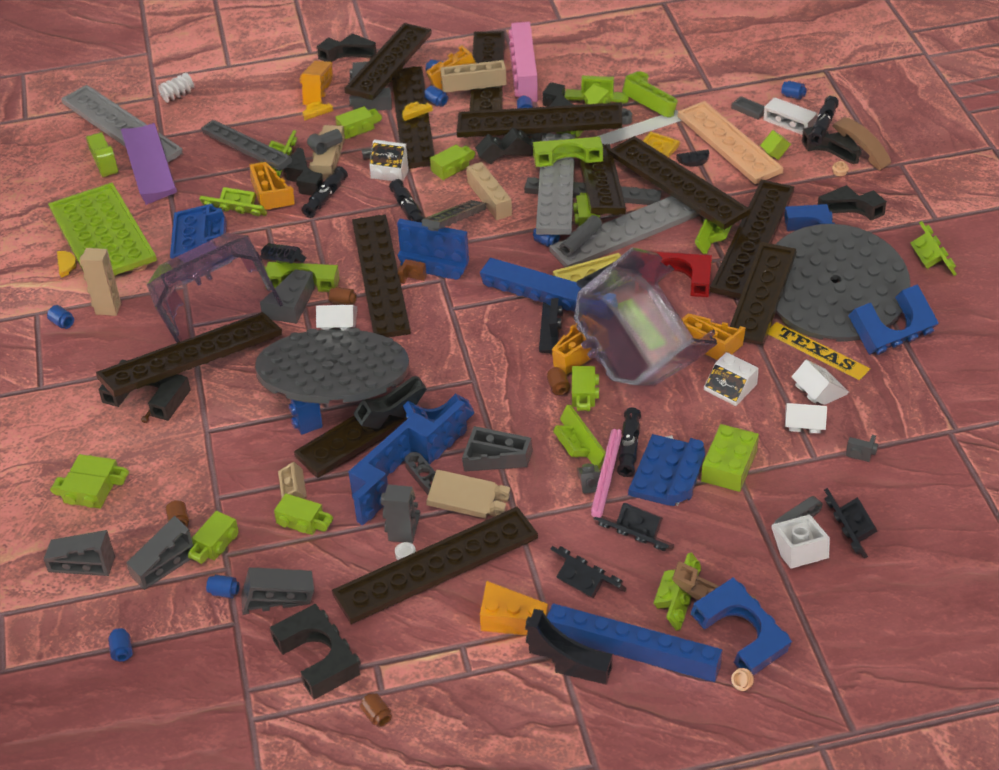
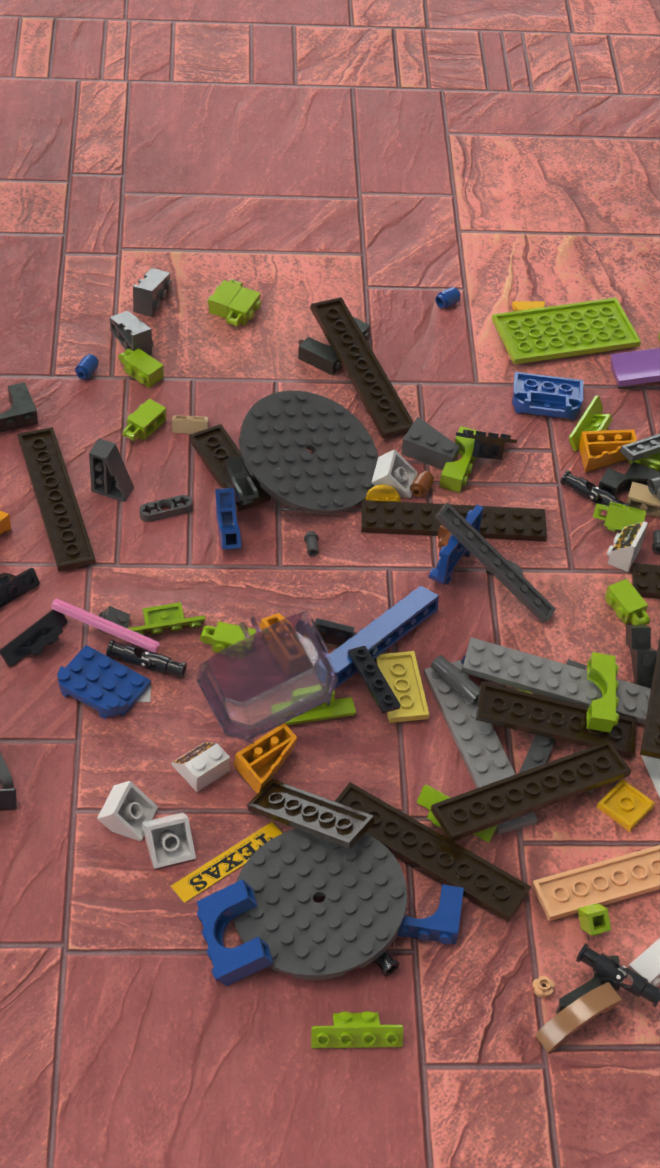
camera: 95 degrees right, 5 degrees up
tan brick [80,248,121,316] -> none
blue brick [108,628,133,662] -> none
clear purple windscreen [147,233,283,343] -> none
dark orange brick [165,500,189,527] -> none
dark grey wedge [241,567,314,615] -> none
blue bracket [348,400,467,525] -> none
black piece [389,179,425,223] -> none
white tile [395,542,416,560] -> none
tan tile [426,469,510,519] -> none
dark grey wedge [462,426,533,472] -> none
tan brick [467,162,512,220] -> none
dark orange brick [547,367,570,395] -> none
red arch [636,251,712,297] -> none
black tile [676,150,709,167] -> none
lime brick [701,424,759,492] -> none
pearl dark grey arch [818,185,887,221] -> none
dark grey bracket [846,435,878,462] -> none
none -> dark grey pin [304,531,319,556]
none -> yellow tile [365,484,401,502]
none -> lime brick [593,501,646,532]

